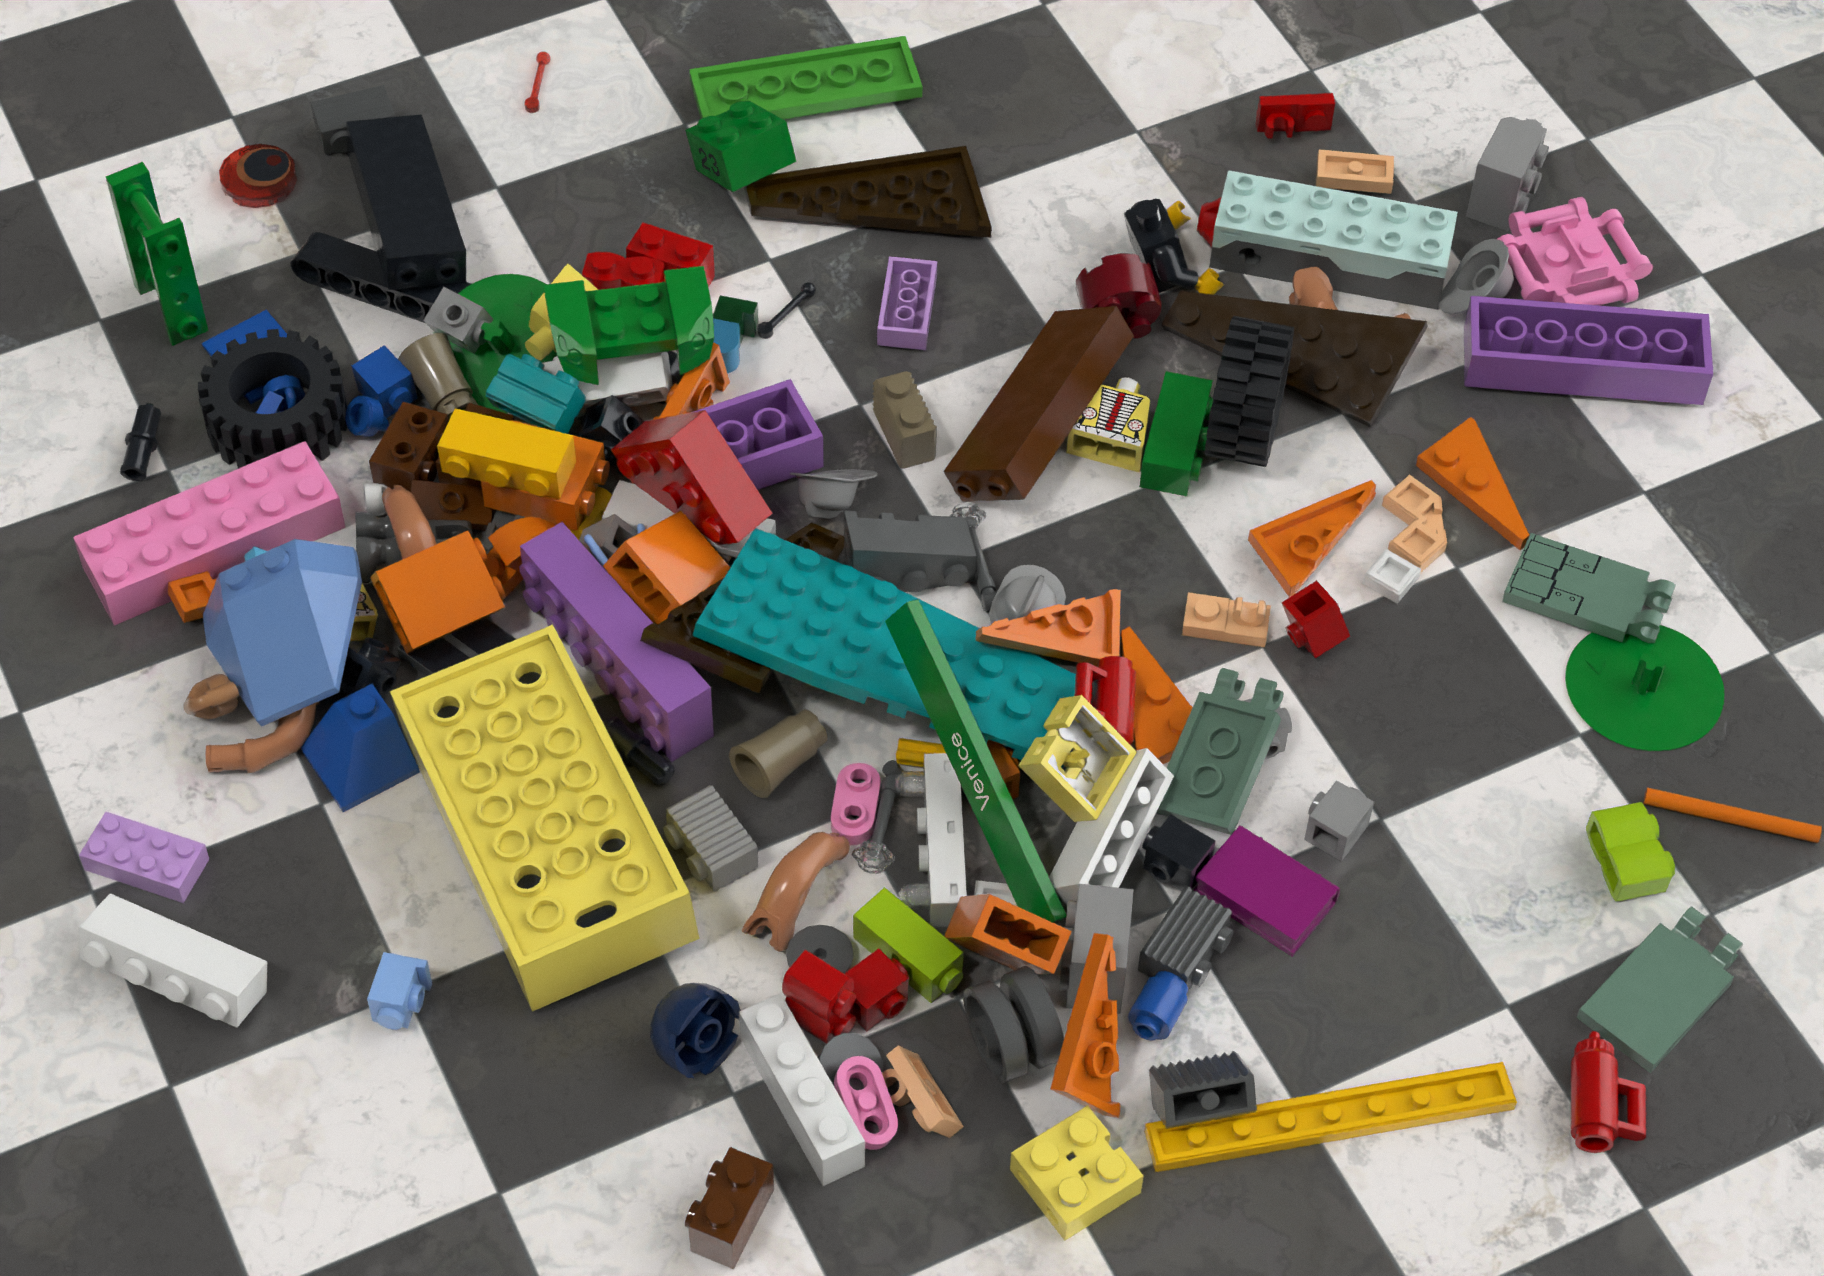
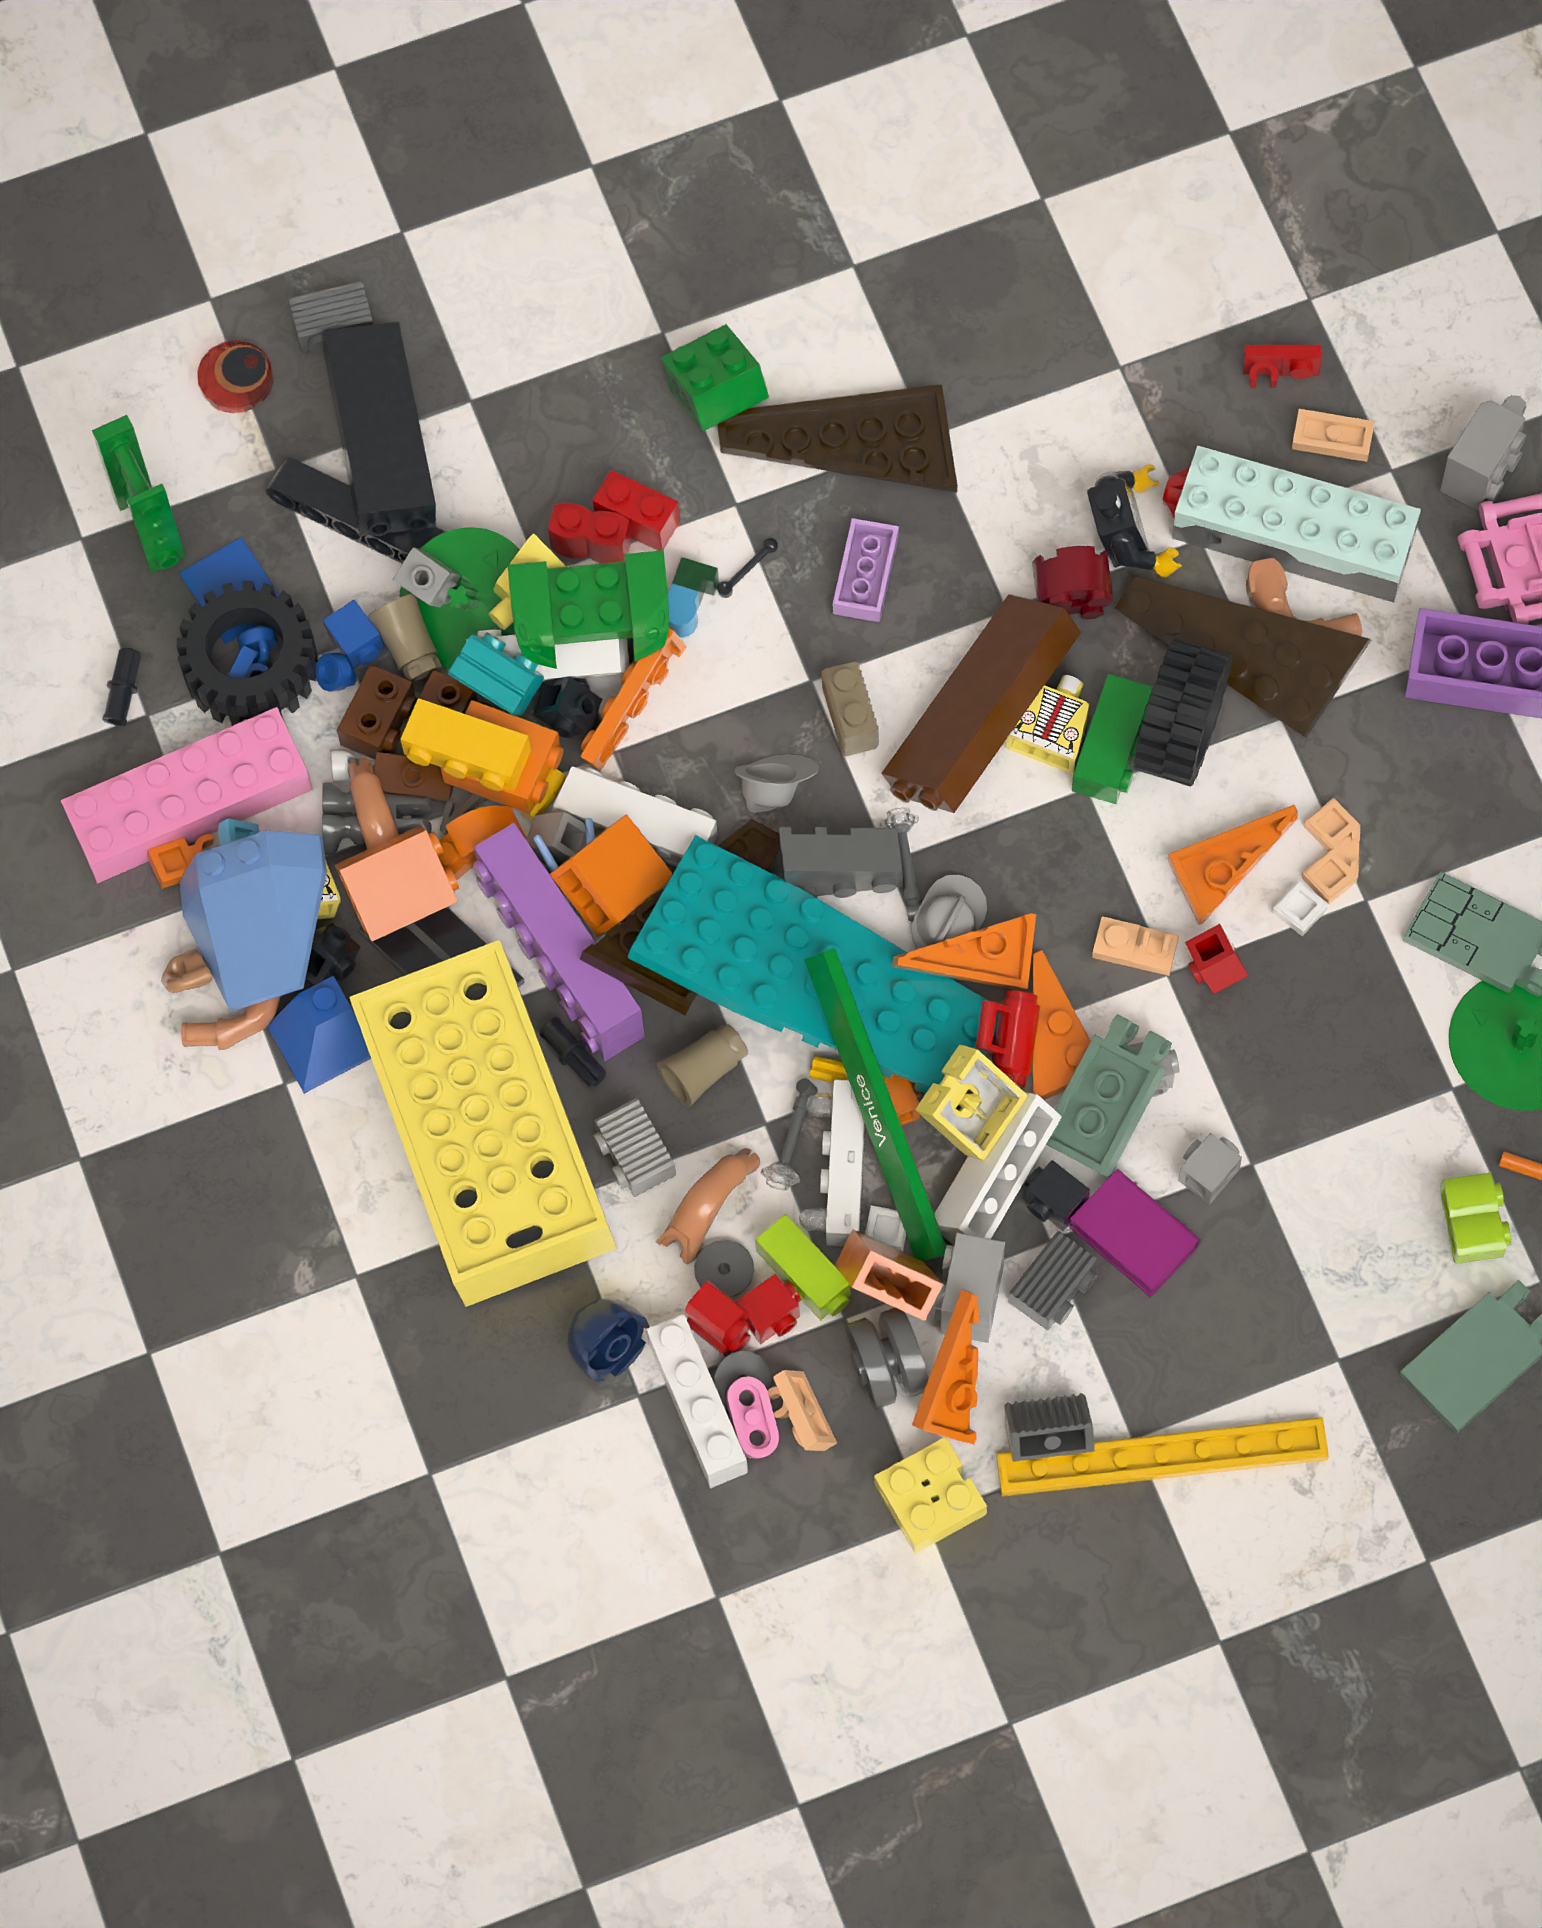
camera: 10 degrees right, 15 degrees up
lavender piece [79,812,209,903] -> none
white brick [79,894,267,1027] -> none
light blue brick [367,952,432,1030] -> none
clear red hinge [525,51,551,113] -> none
red brick [611,410,773,545] -> none
reddish brown brick [685,1147,774,1269] -> none
bright green plate [689,36,923,119] -> none
medium lavender brick [691,379,824,490] -> none
bright pink plate [831,763,881,845] -> none
blue brick [1128,971,1188,1041] -> none
orange wing [1416,417,1530,550] -> none
light grey piece [1439,239,1514,314] -> none
red piece [1571,1031,1646,1153] -> none

